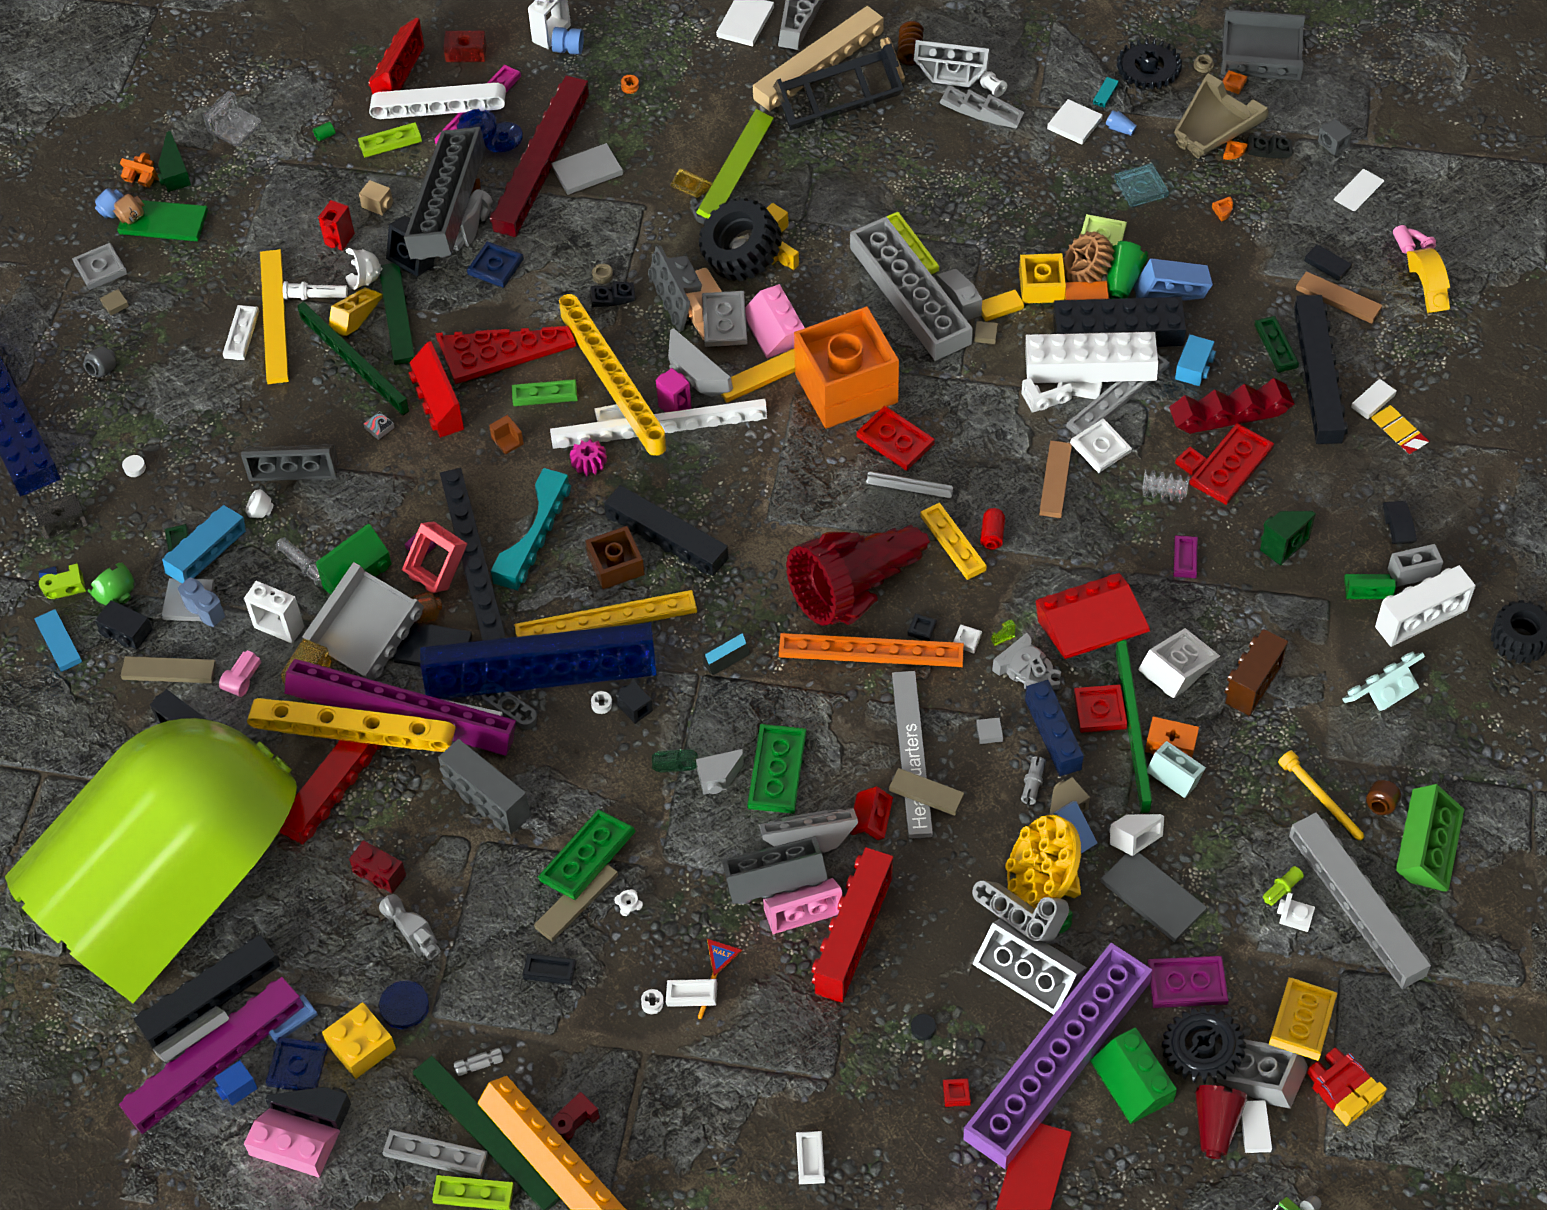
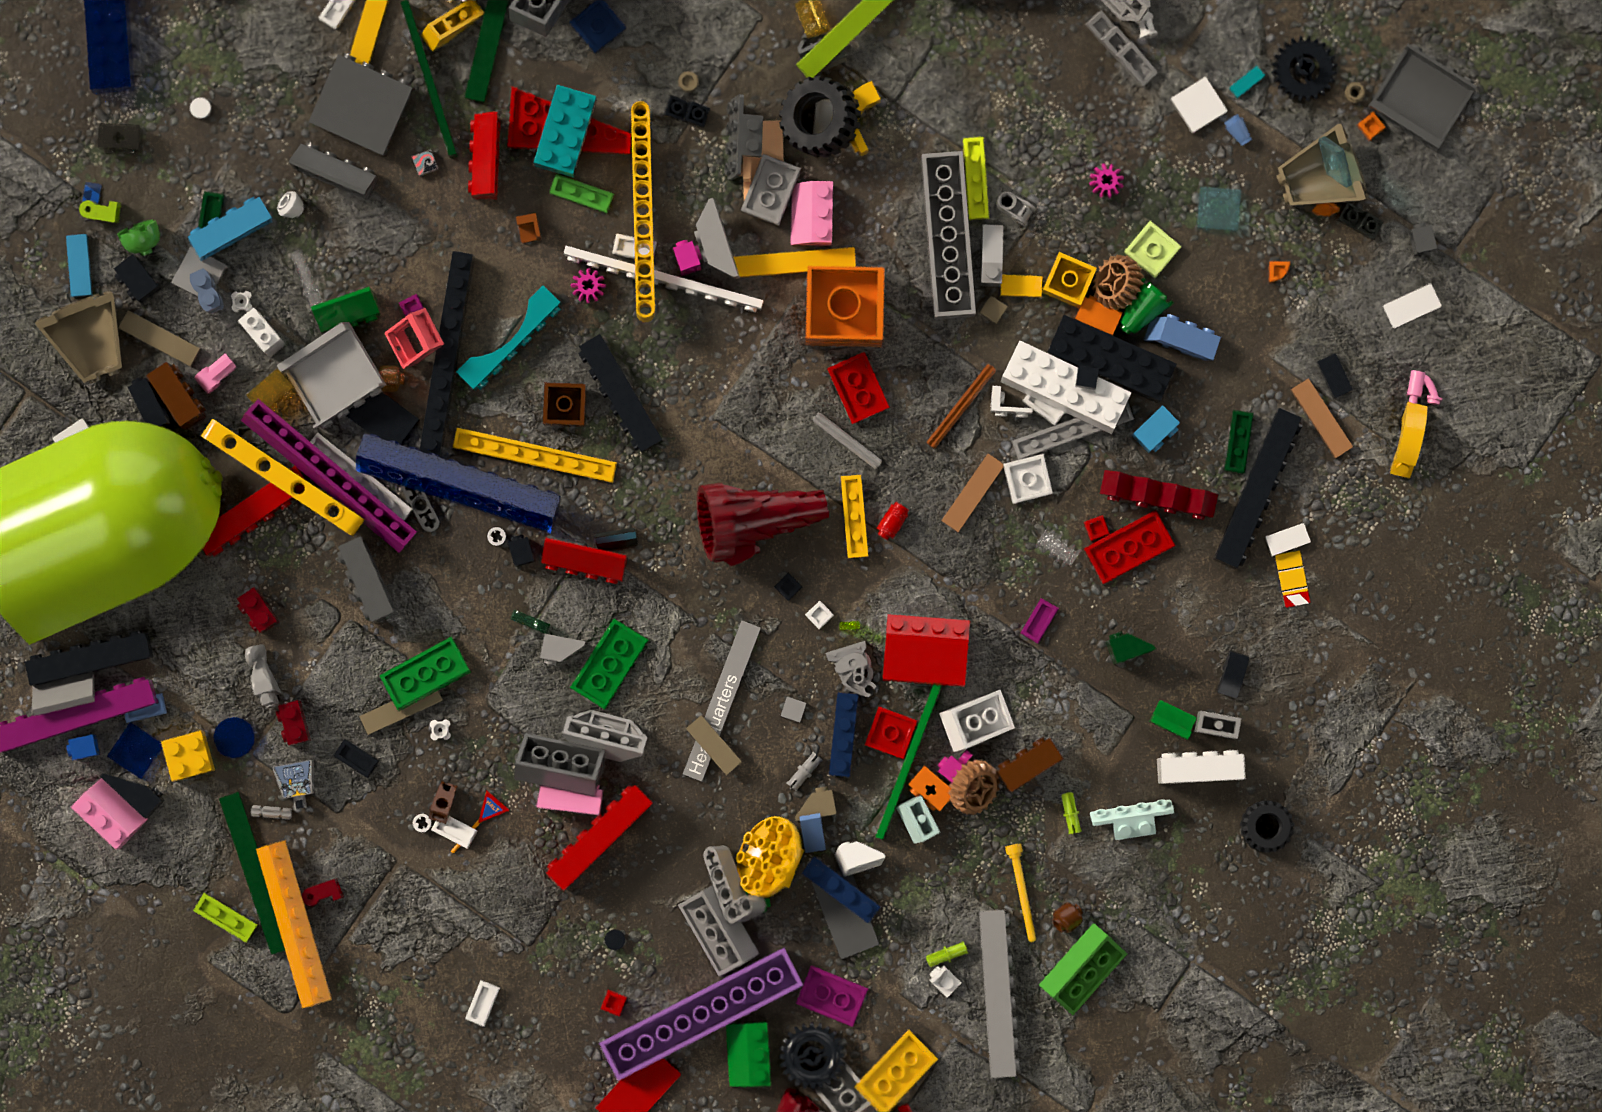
camera: 20 degrees right, 30 degrees up
light grey tile [382,1129,489,1178] -> none
orange plate [779,633,964,667] -> none
red panel [849,786,893,840] -> none
none -> dark tan cone [35,291,122,384]
none -> reddish brown brick [146,362,207,430]
none -> white plate [231,291,252,312]
none -> torso [273,760,314,809]
none -> dark red brick [276,700,311,746]
none -> dark grey panel [309,53,415,156]
none -> reddish brown leg [429,781,458,824]
none -> teal brick [533,85,597,178]
none -> red slope [541,538,628,584]
none -> dark blue brick [802,857,880,923]
none -> dark orange axle [927,364,996,449]
none -> dark pink brick [937,750,973,783]
none -> medium nougat gear [948,759,1001,815]
none -> light grey piece [996,192,1037,226]
none -> lime axle [1061,792,1082,834]
none -> black tile [1075,365,1099,390]
none -> dark pink gear [1089,164,1124,199]
none -> clear light blue tile [1318,136,1352,188]

